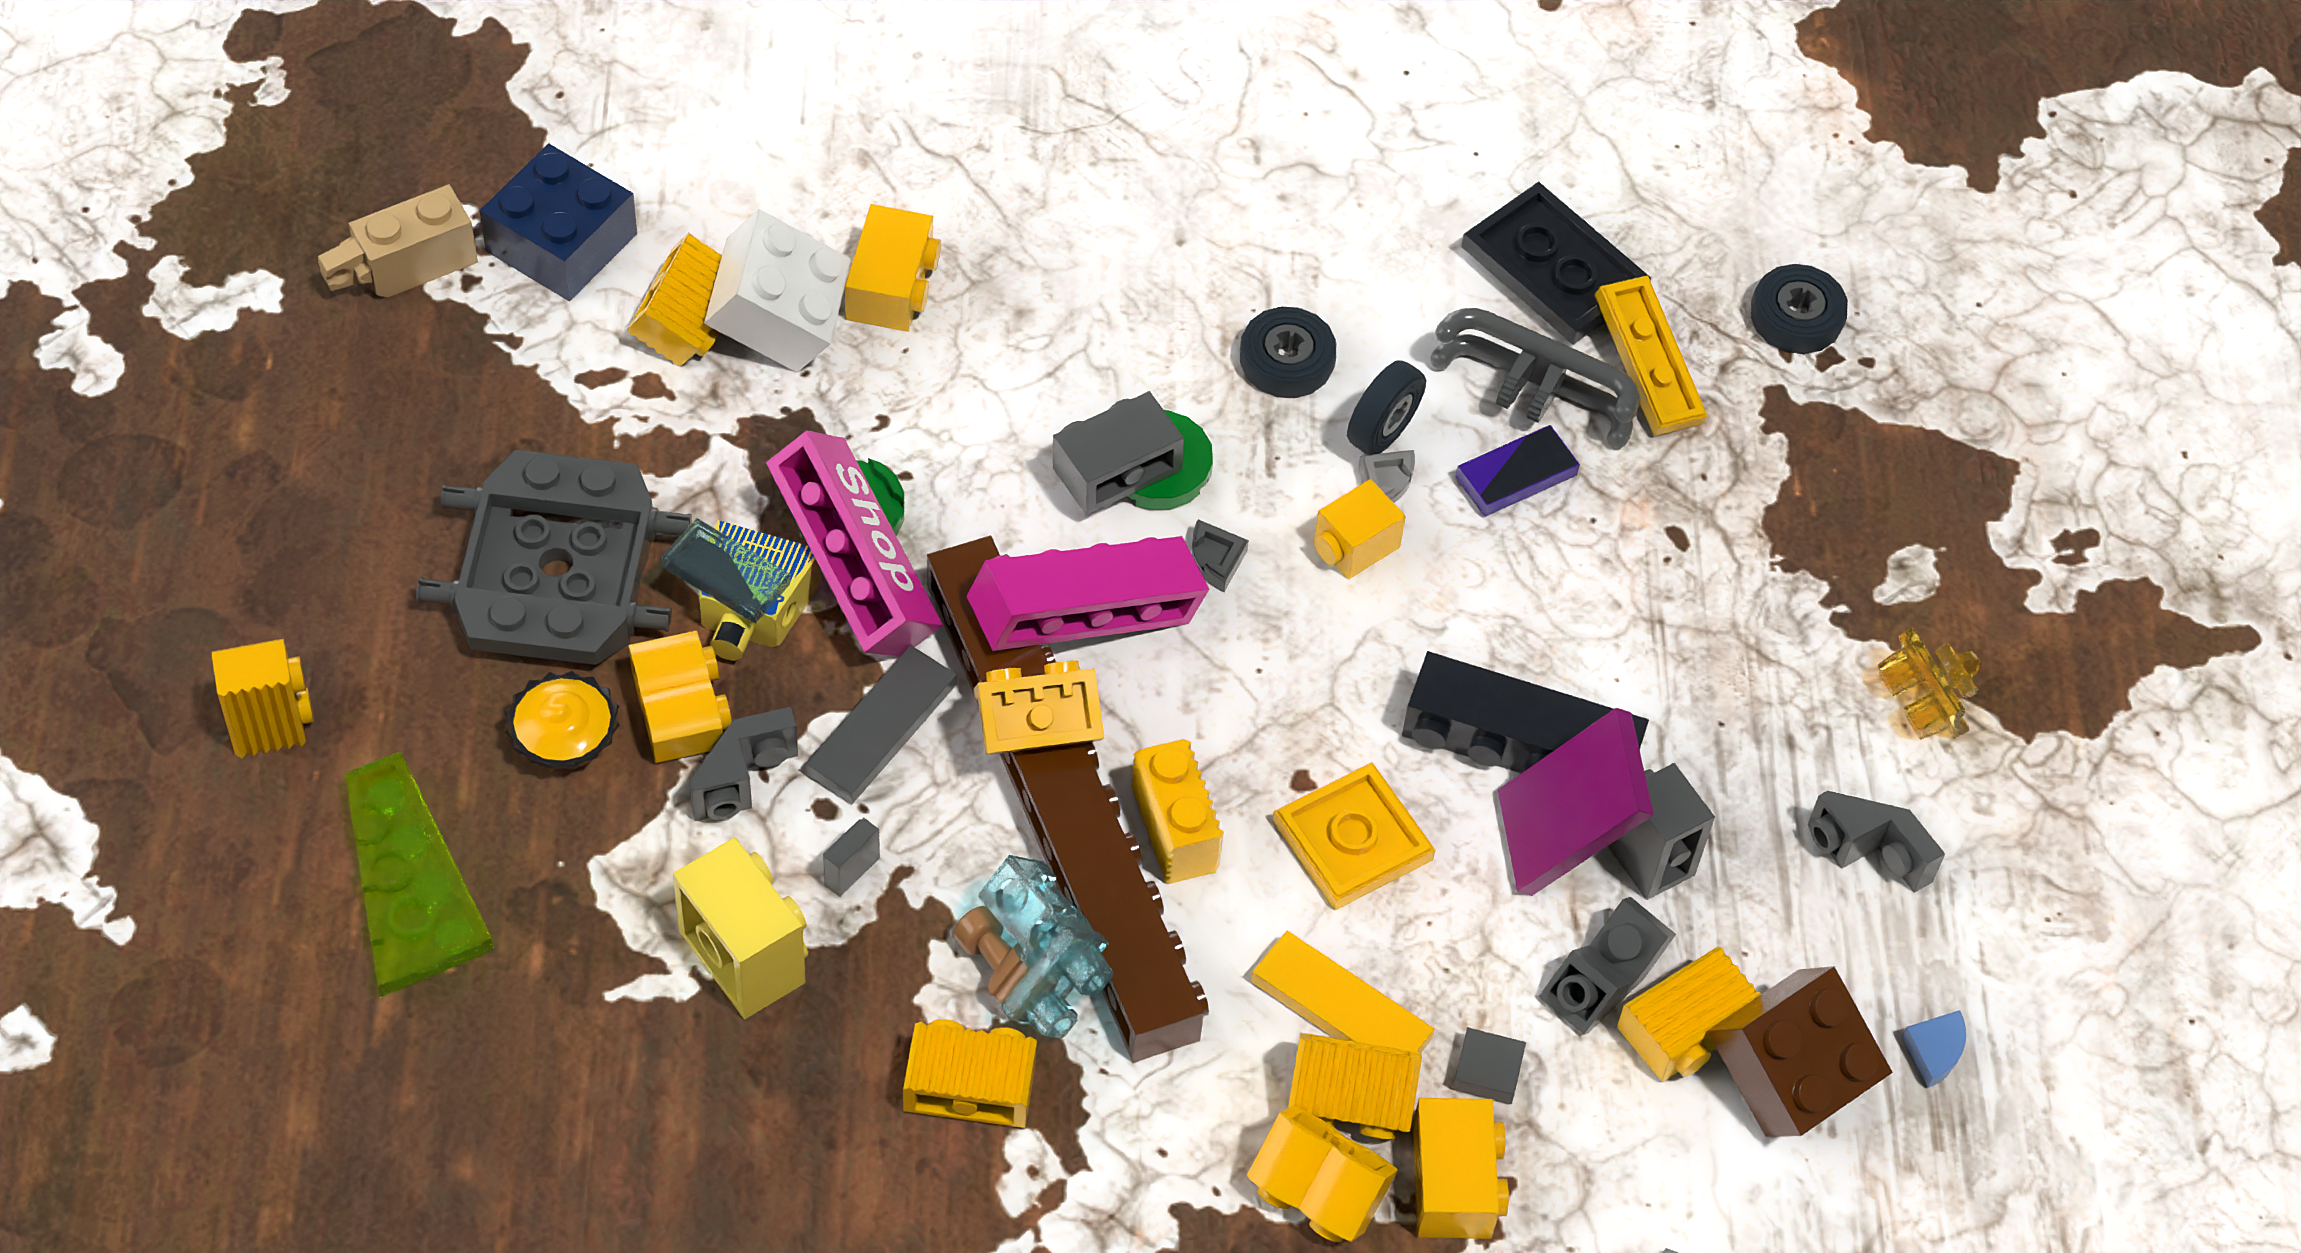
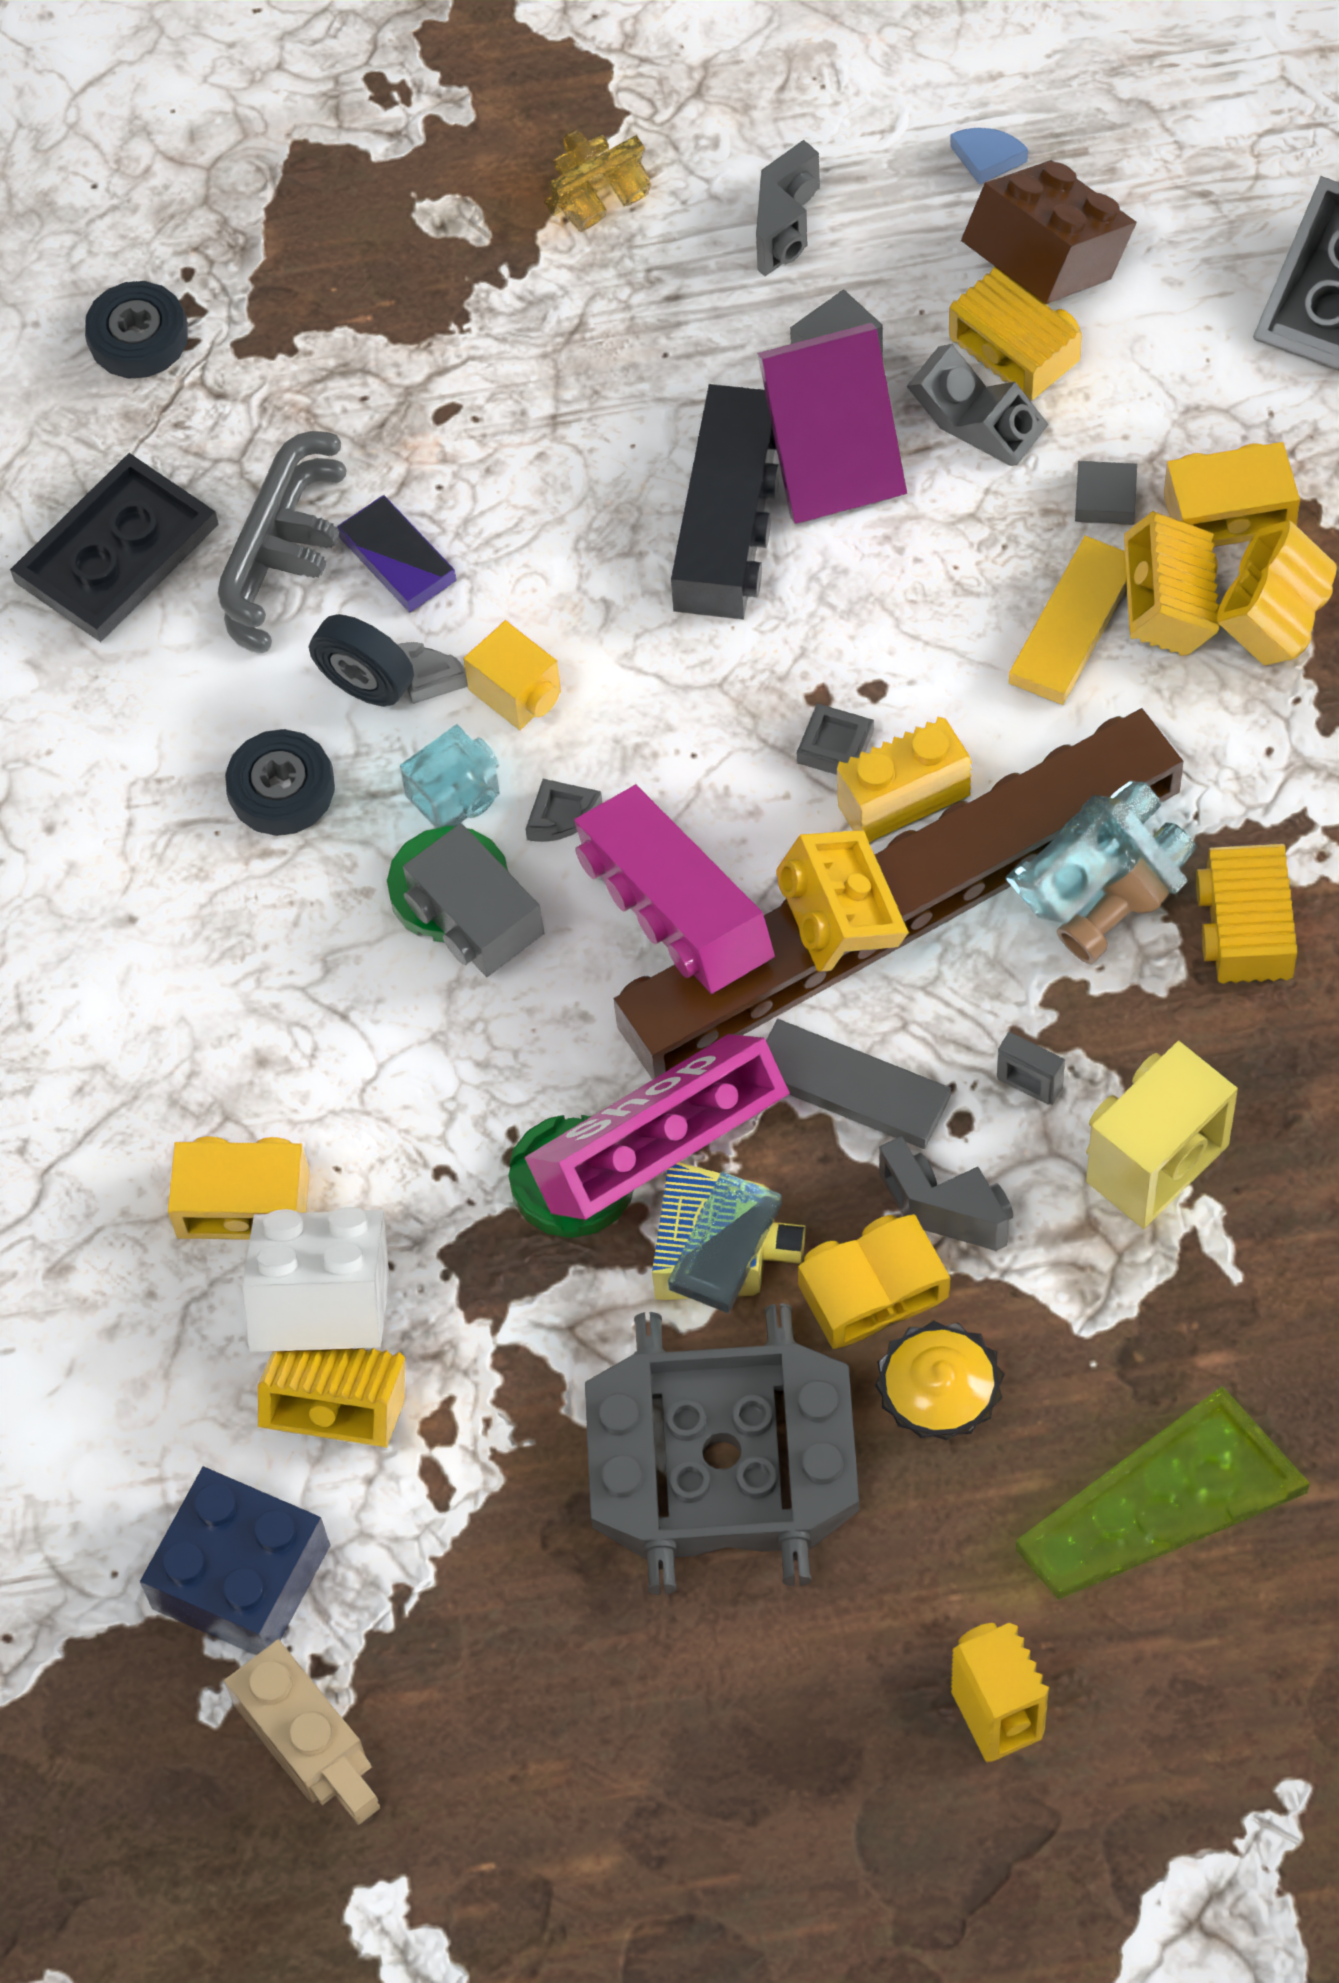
camera: 90 degrees left, 5 degrees up
yellow tile [1272,762,1436,910] -> none
yellow tile [1595,275,1708,436] -> none
none -> clear light blue brick [399,724,500,828]
none -> dark grey tile [796,703,874,775]

